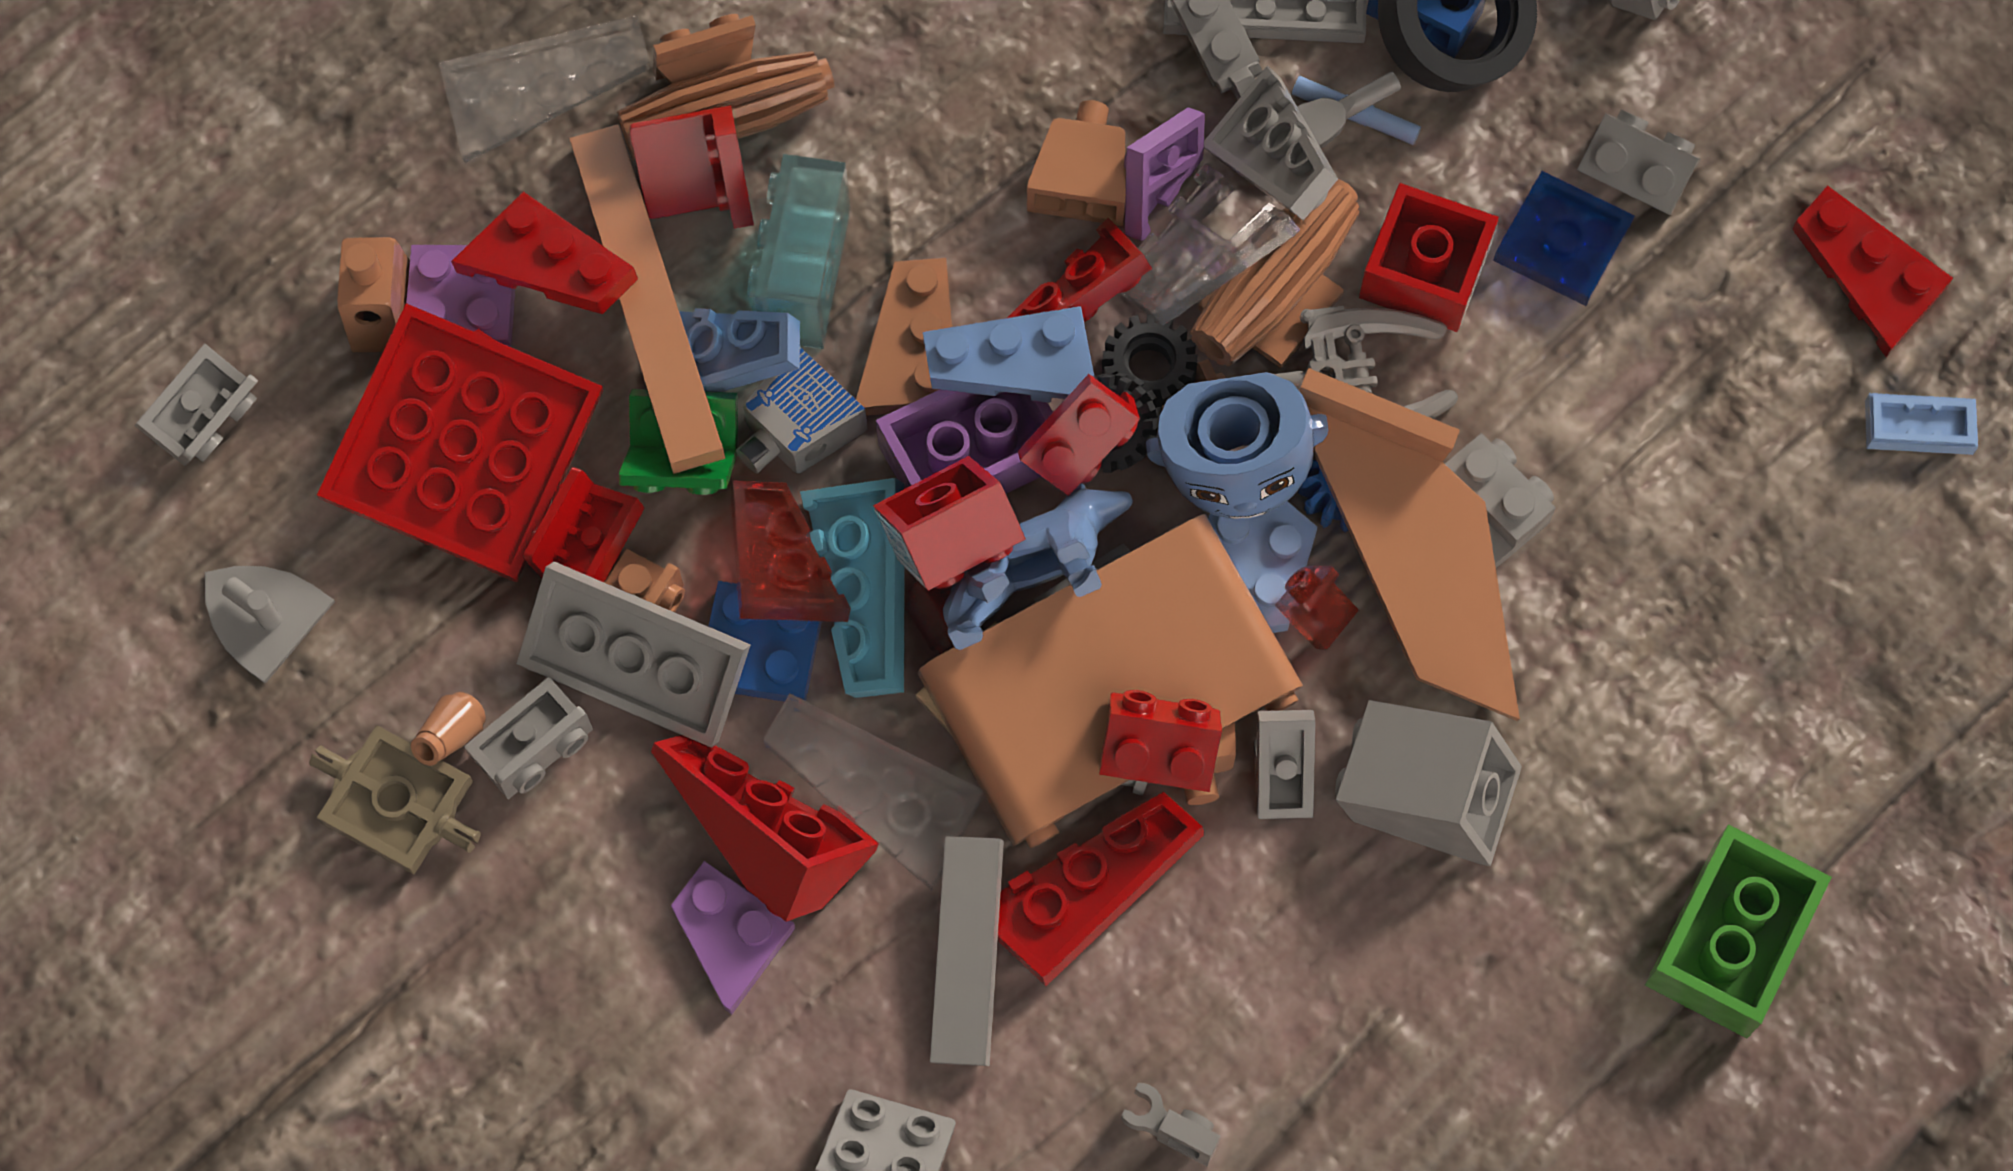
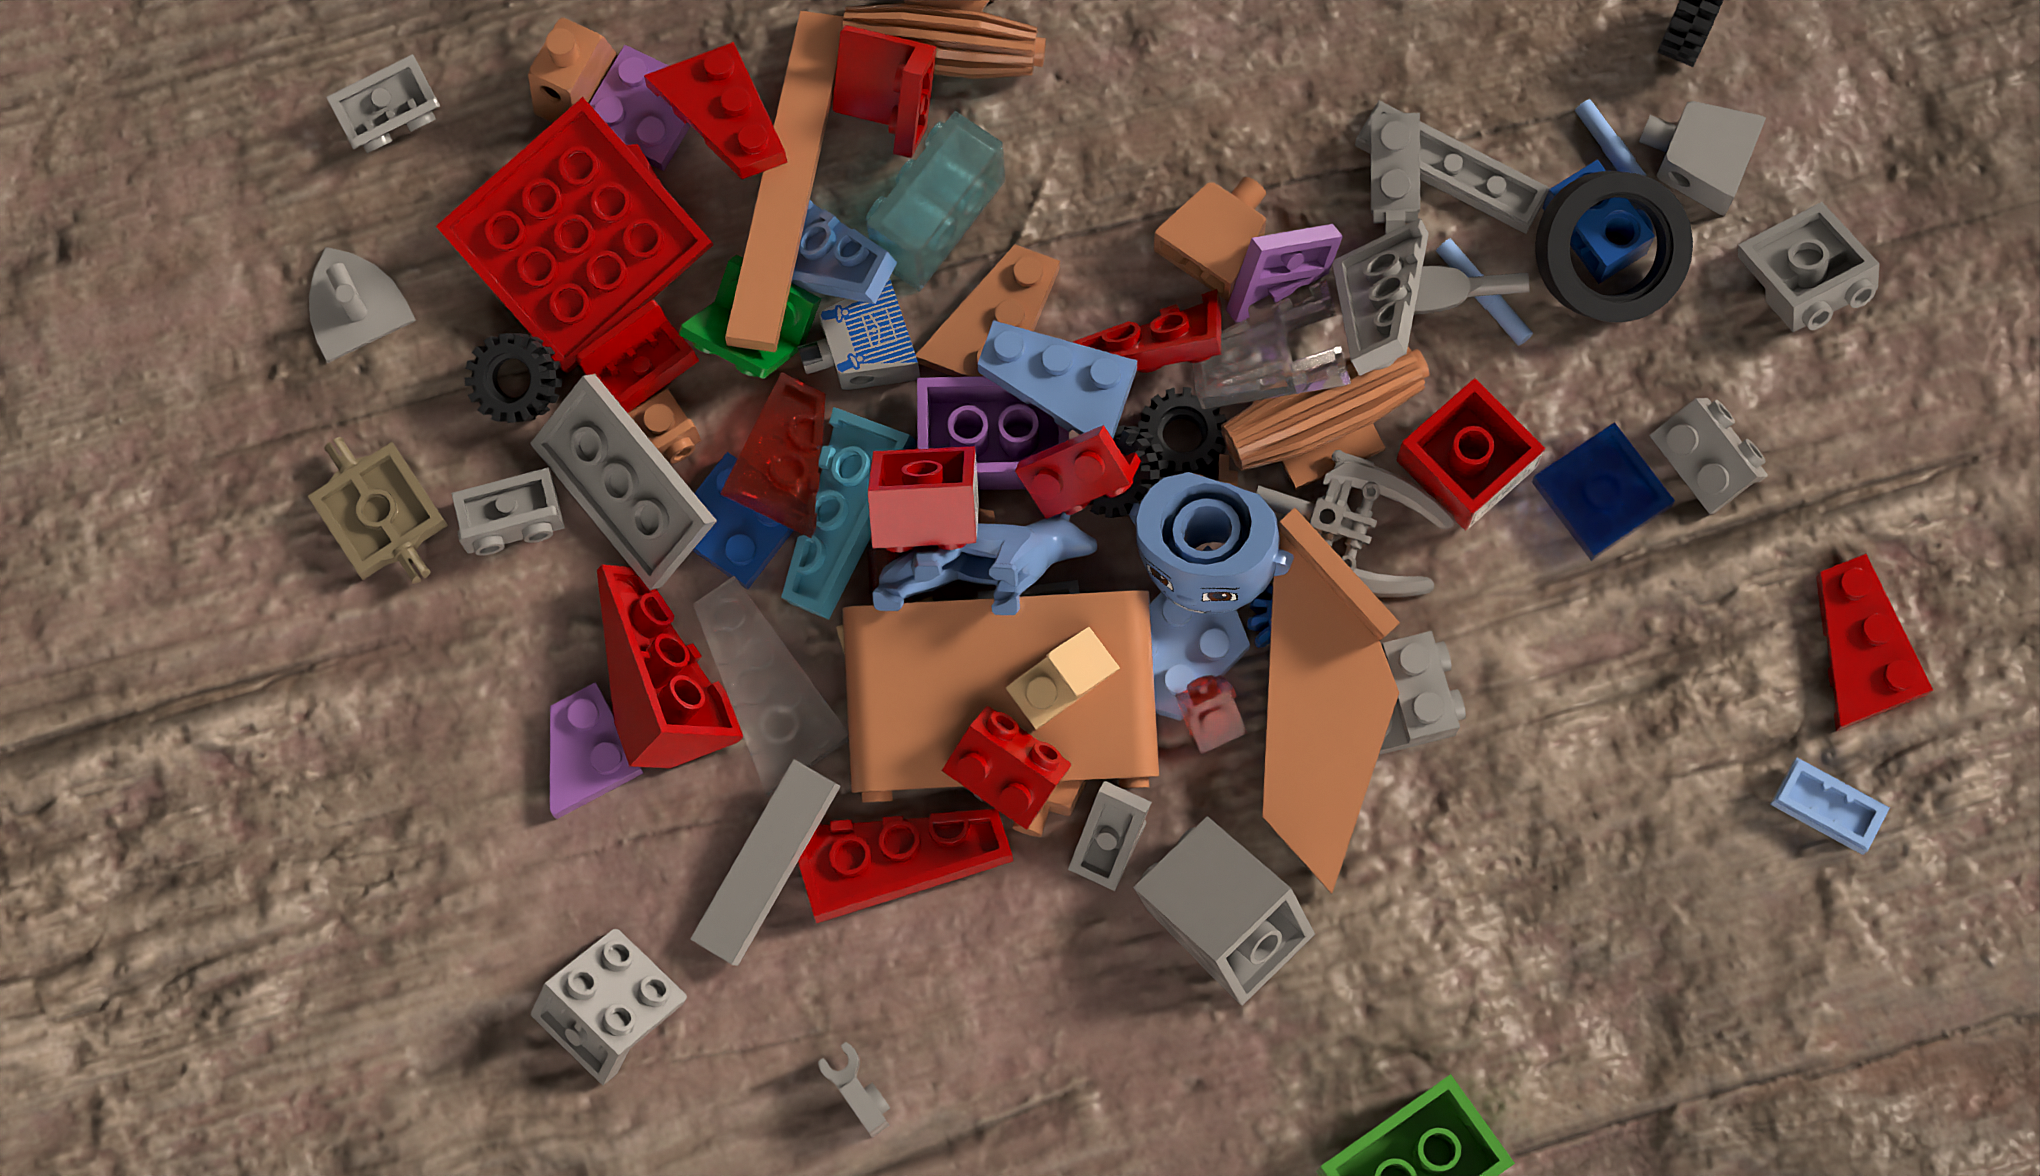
camera: 30 degrees right, 5 degrees up
nougat cone [411,692,486,766] -> none
none -> black tyre [464,333,563,423]
none -> tan slope [1006,627,1120,730]

